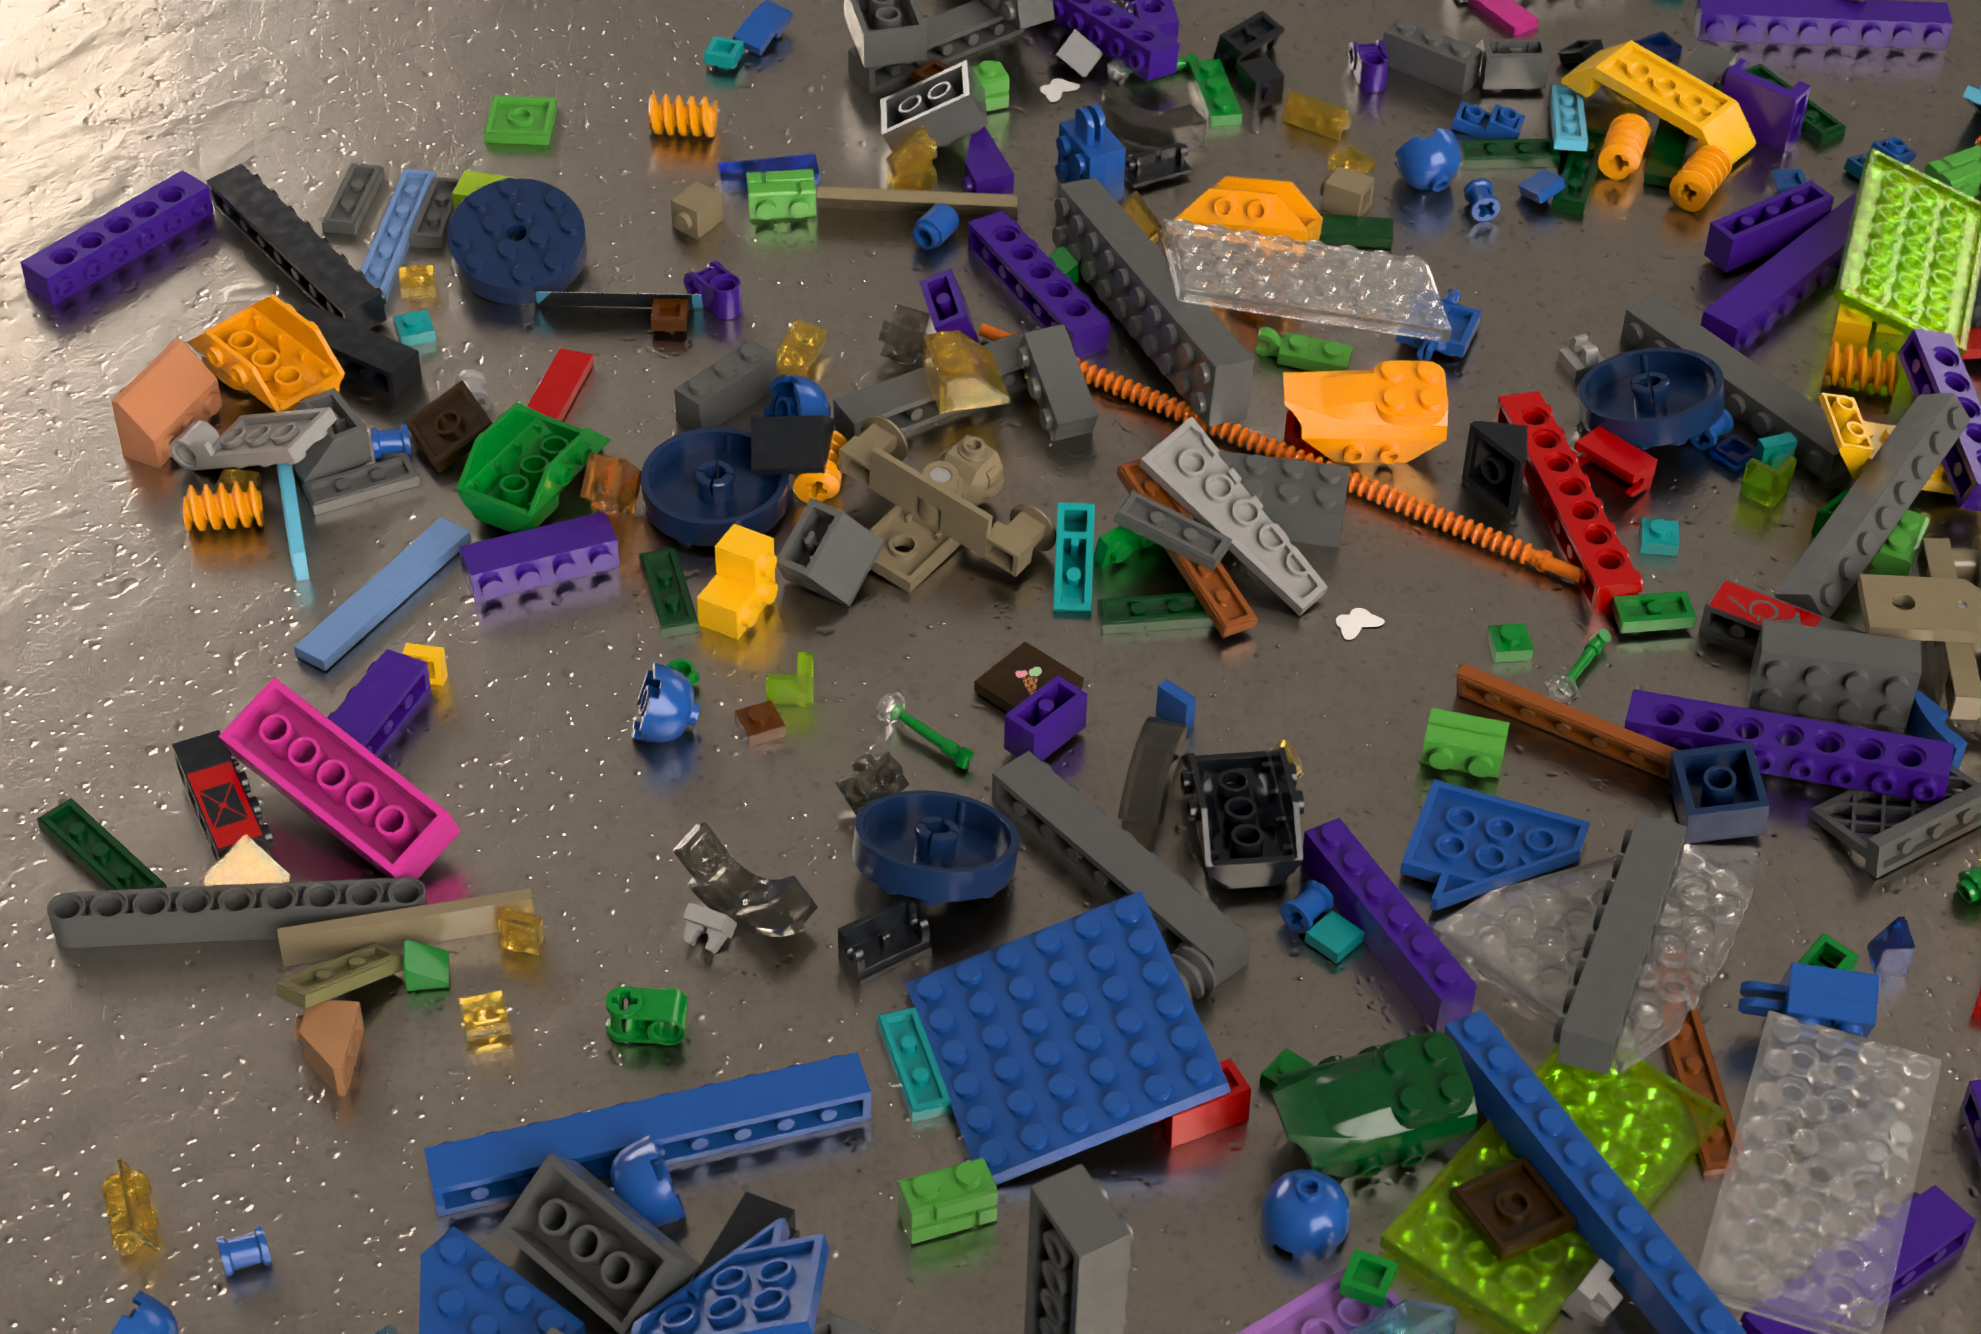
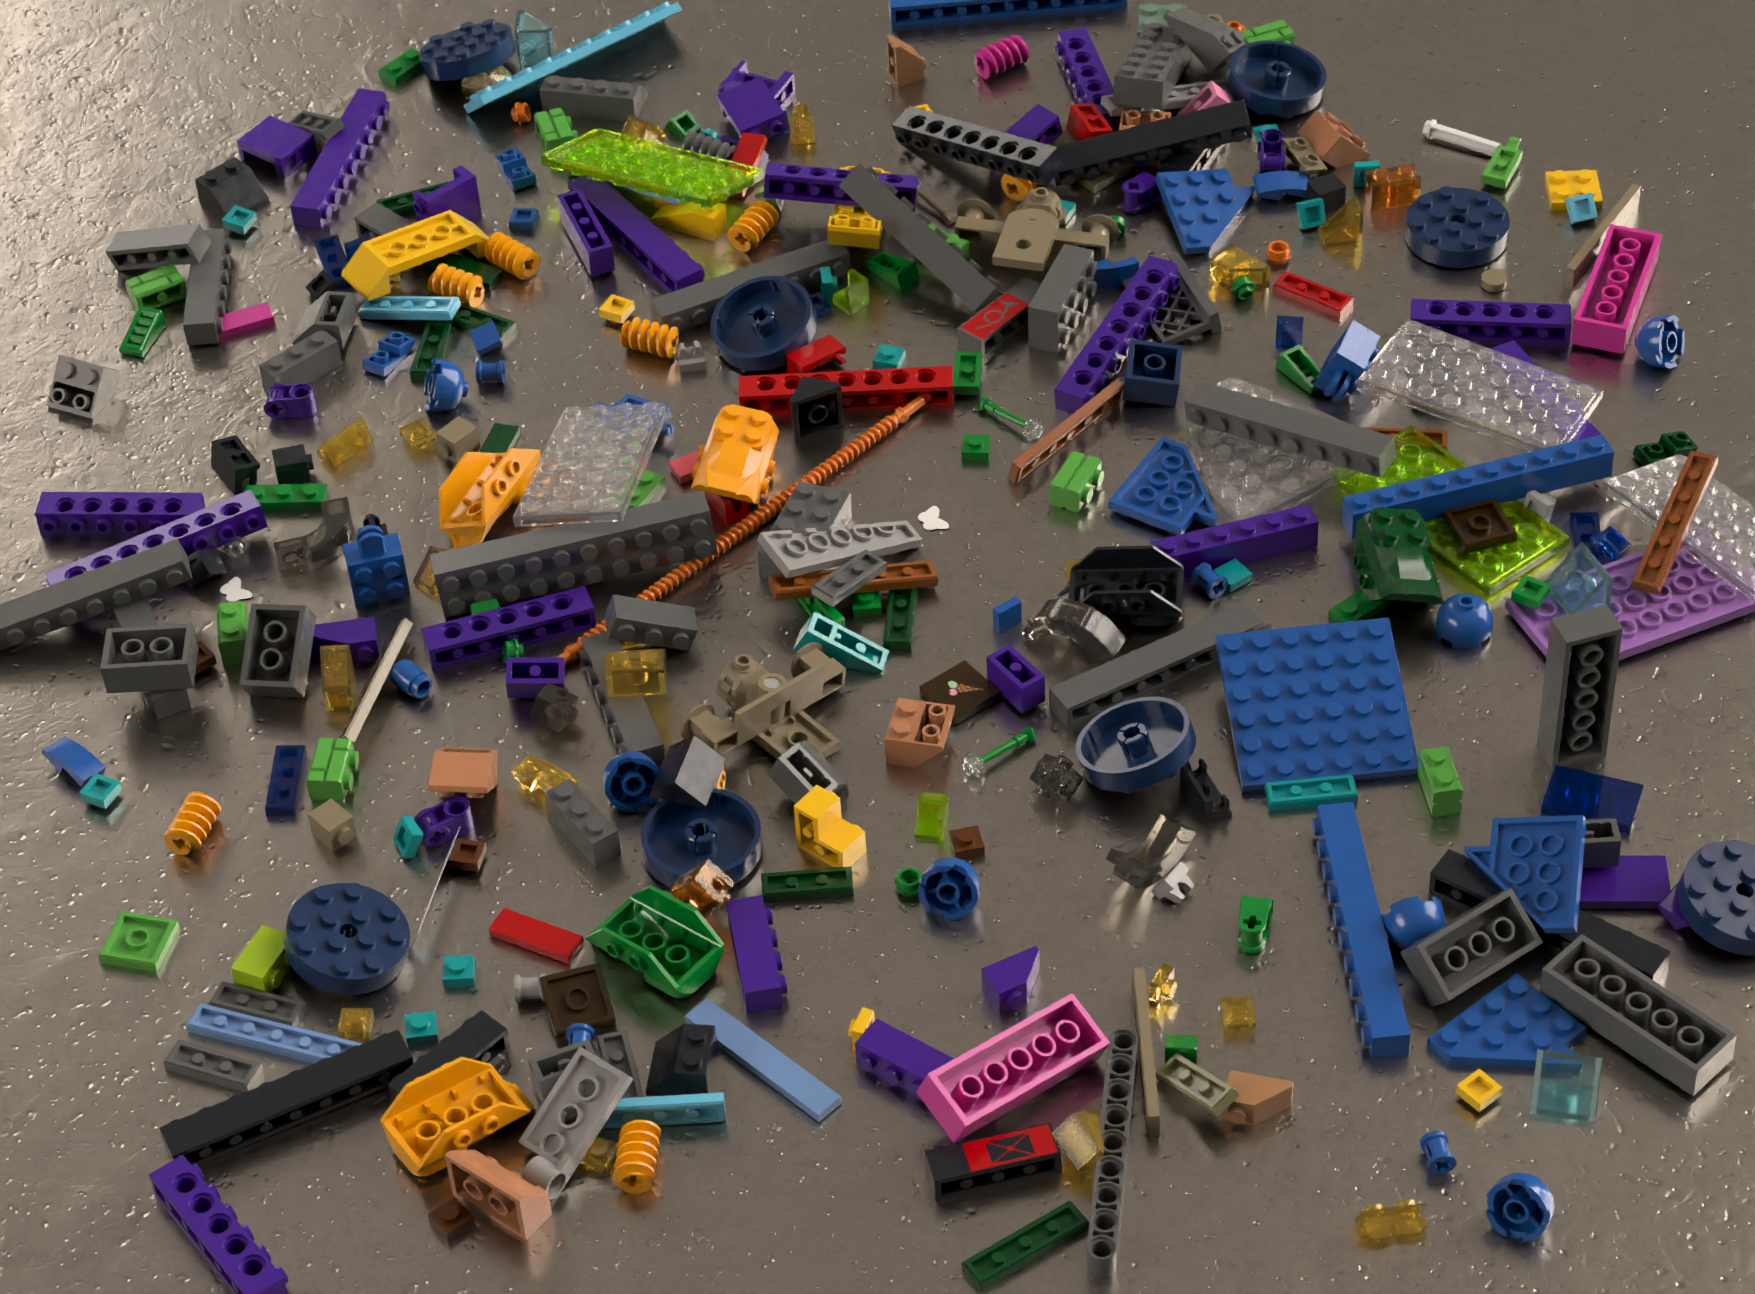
camera: 75 degrees left, 0 degrees up
none -> teal plate [393,816,423,858]
none -> nougat slope [428,747,498,798]
none -> teal plate [442,955,476,988]
none -> green plate [503,638,524,663]
none -> yellow plate [599,294,635,324]
none -> light orange piece [620,317,678,359]
none -> black slope [646,1024,718,1096]
none -> green plate [851,591,882,618]
none -> nougat slope [885,698,955,768]
none -> dark purple slope [981,946,1040,1014]
none -> yellow plate [1456,1069,1503,1112]

